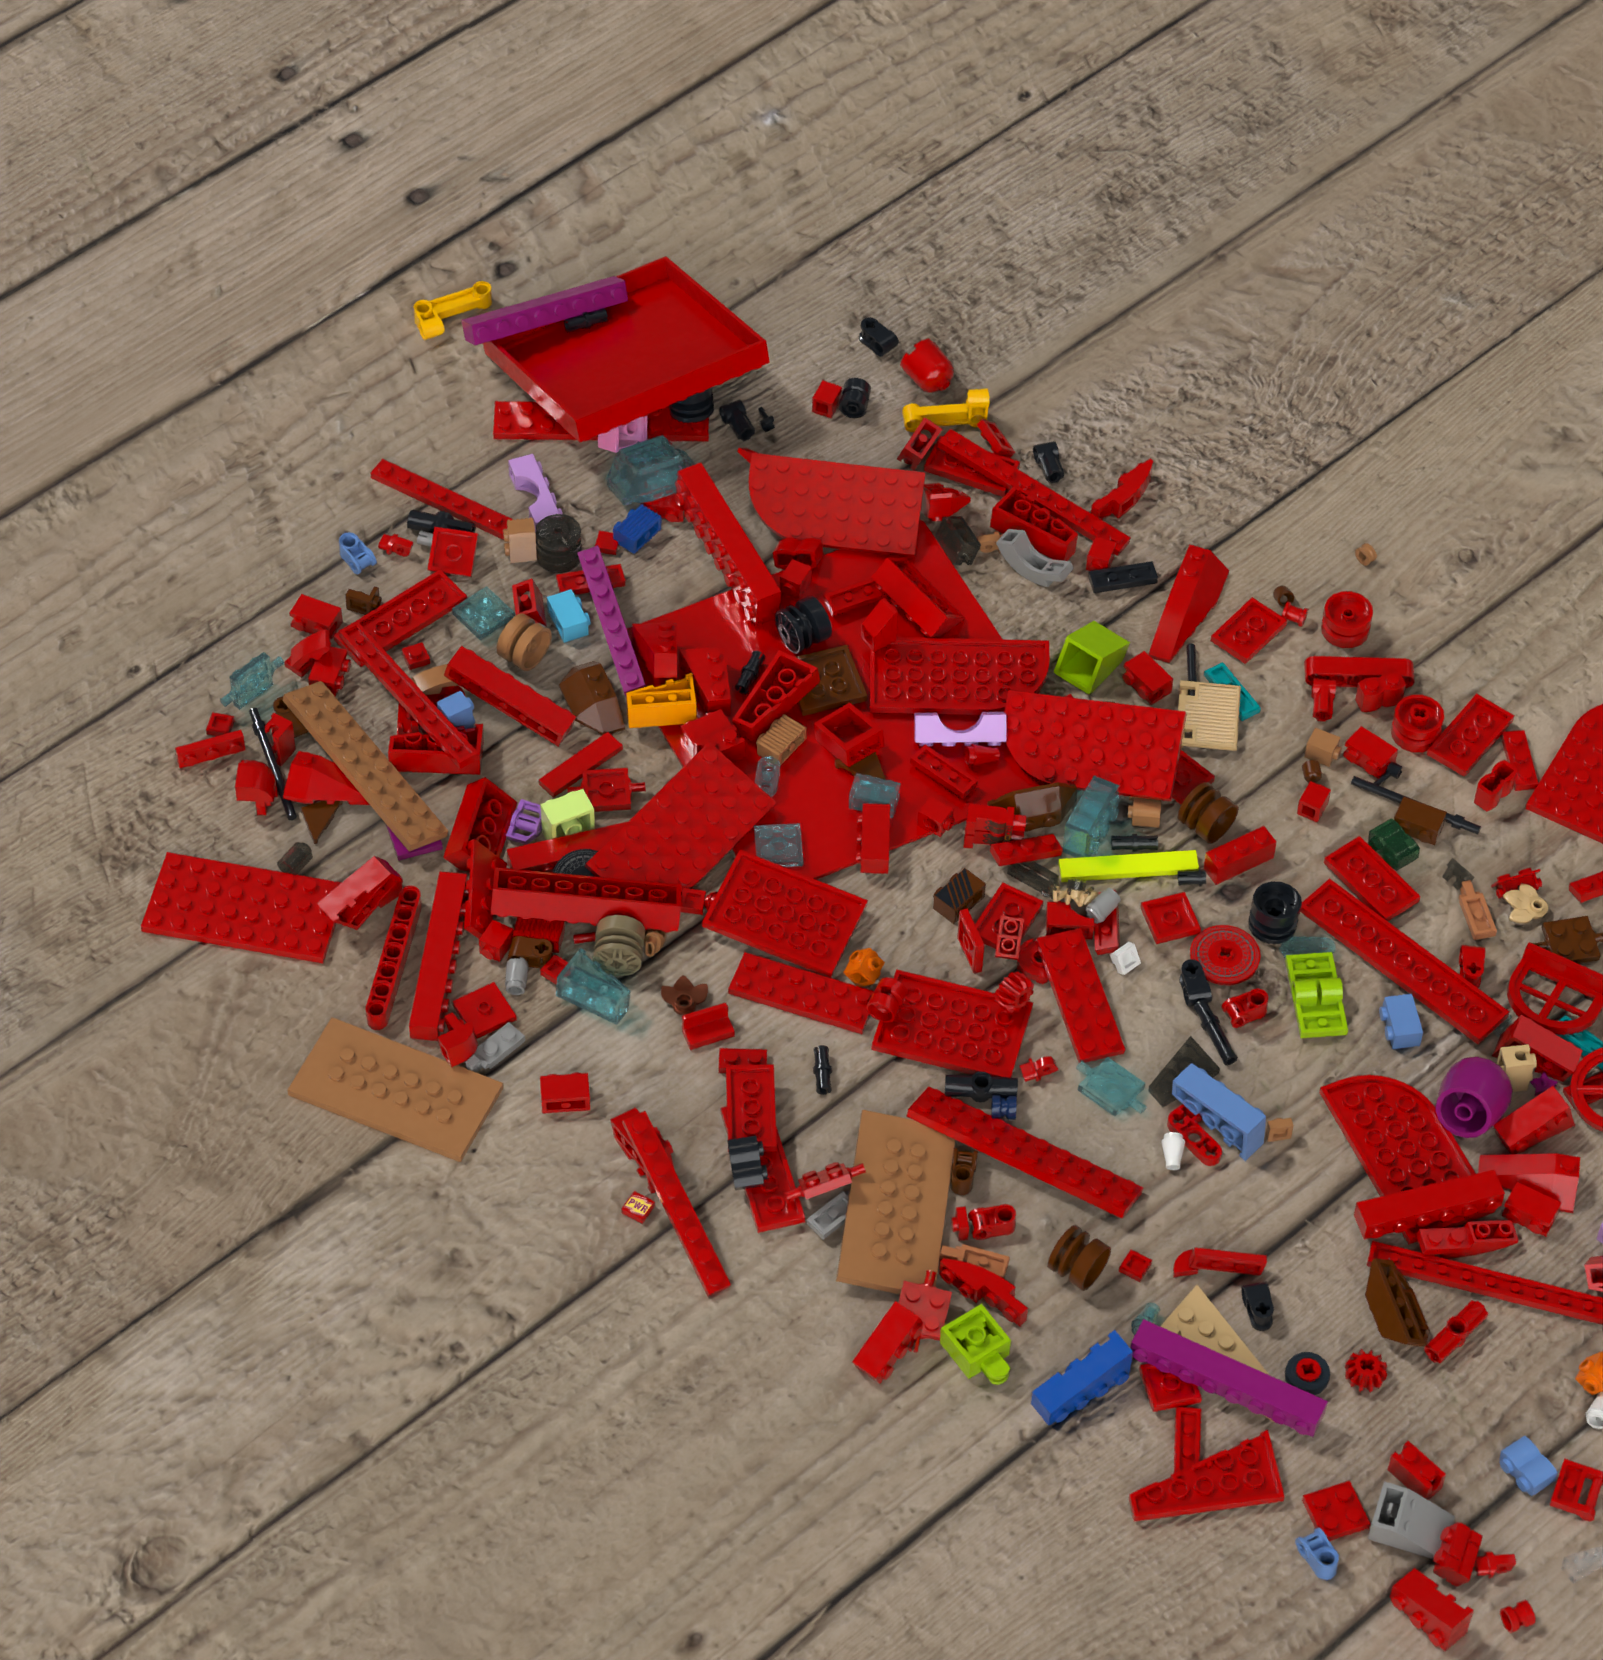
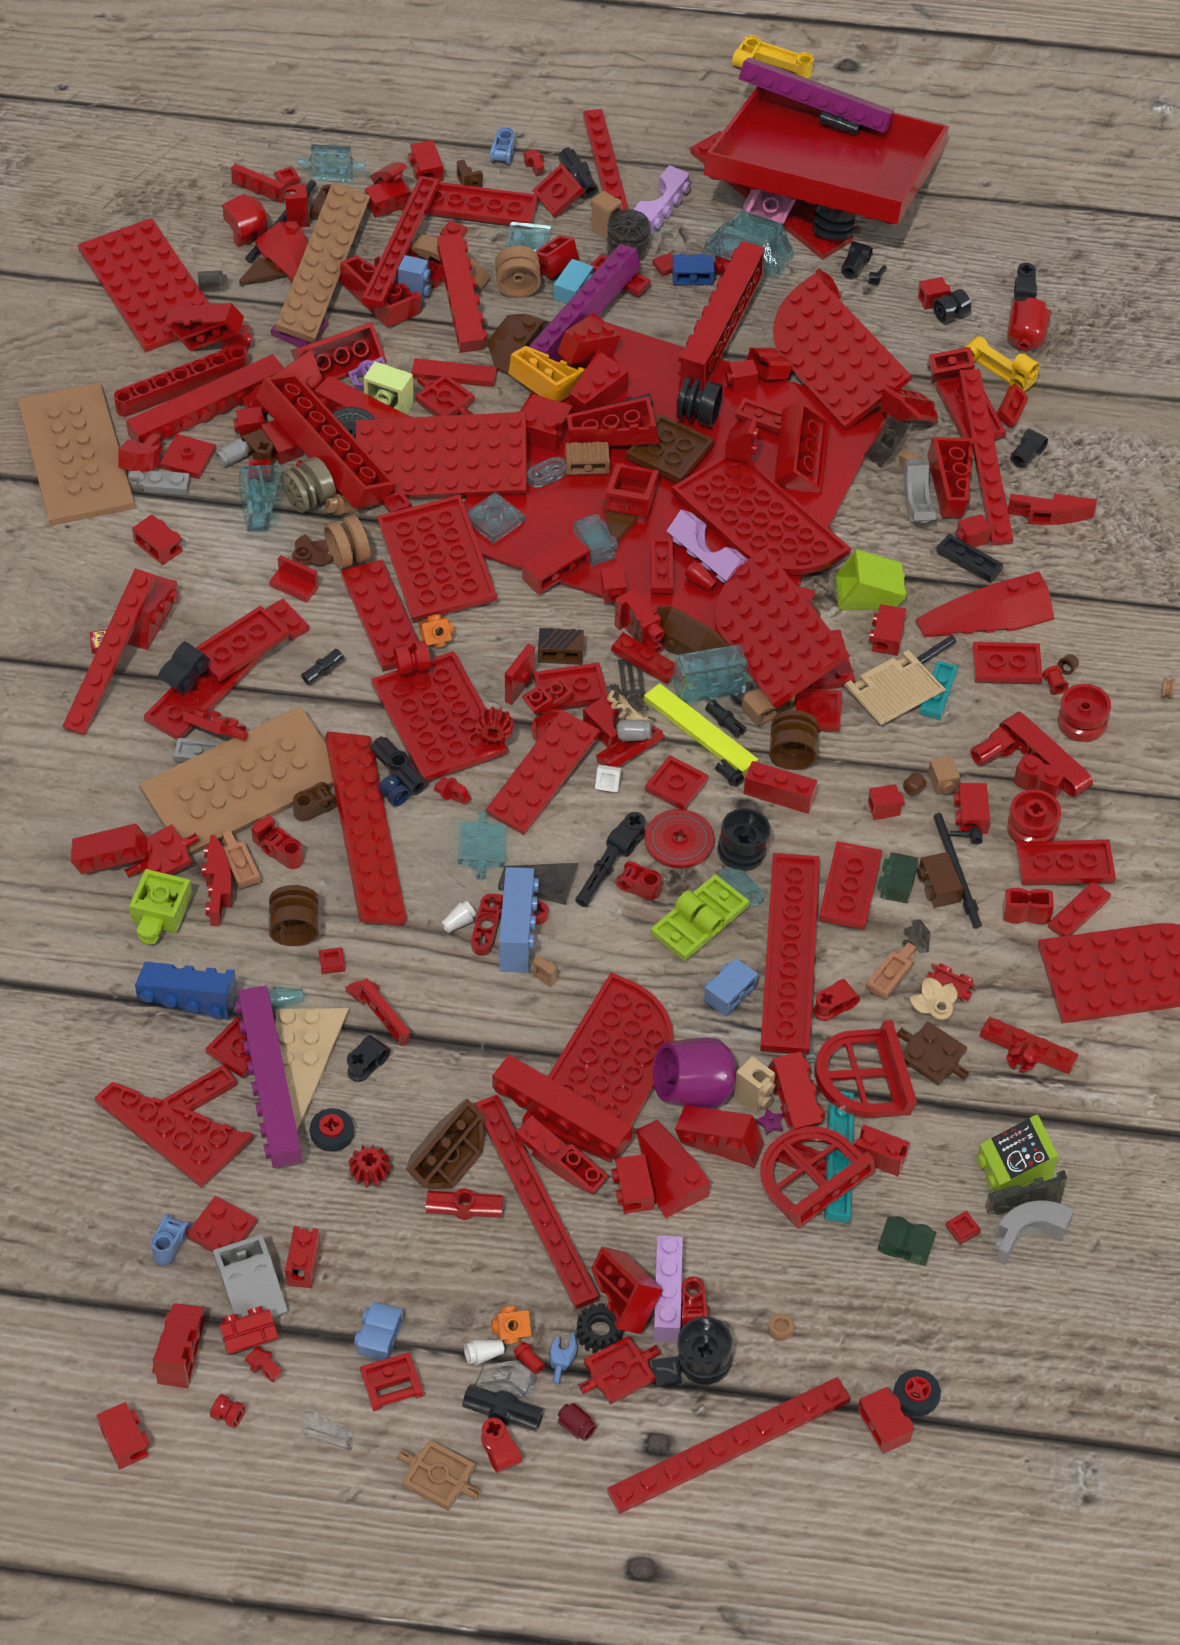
camera: 50 degrees right, 0 degrees up
none -> medium nougat wheel [323,515,371,569]

